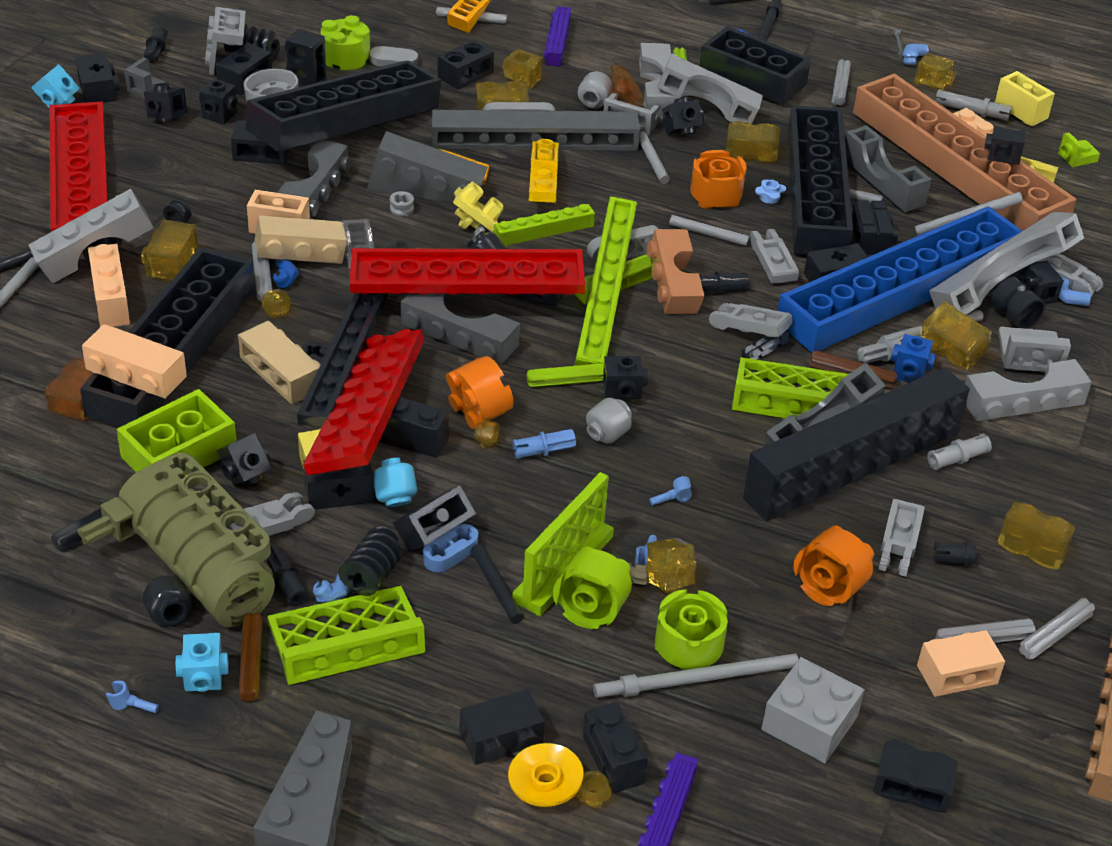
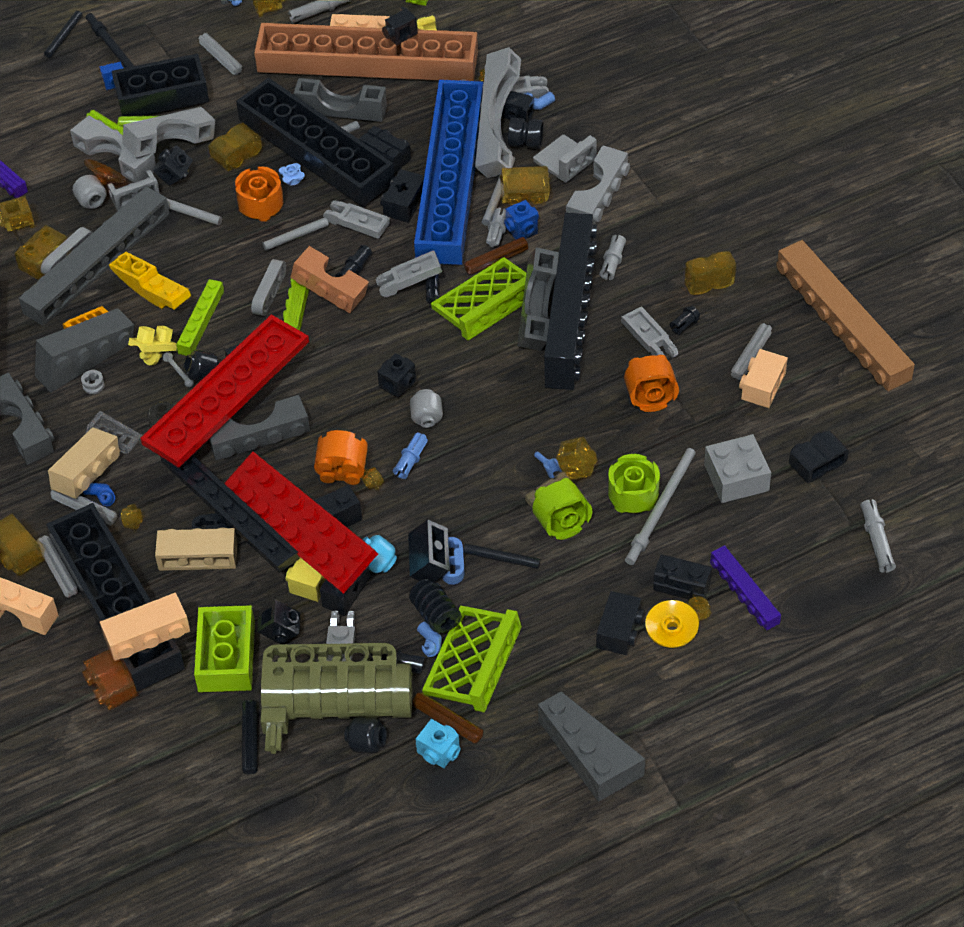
camera: 45 degrees left, 10 degrees up
medium blue hand [106,681,159,714] -> none
light nougat brick [247,190,310,234] -> none
lime fence [512,472,614,616] -> none
lime axle [527,363,604,388] -> none
lime tile [574,196,637,366] -> none
medium blue hand [649,476,692,506] -> none
light grey bar [914,192,1023,236] -> none
light grey axle [1019,598,1095,660] -> none

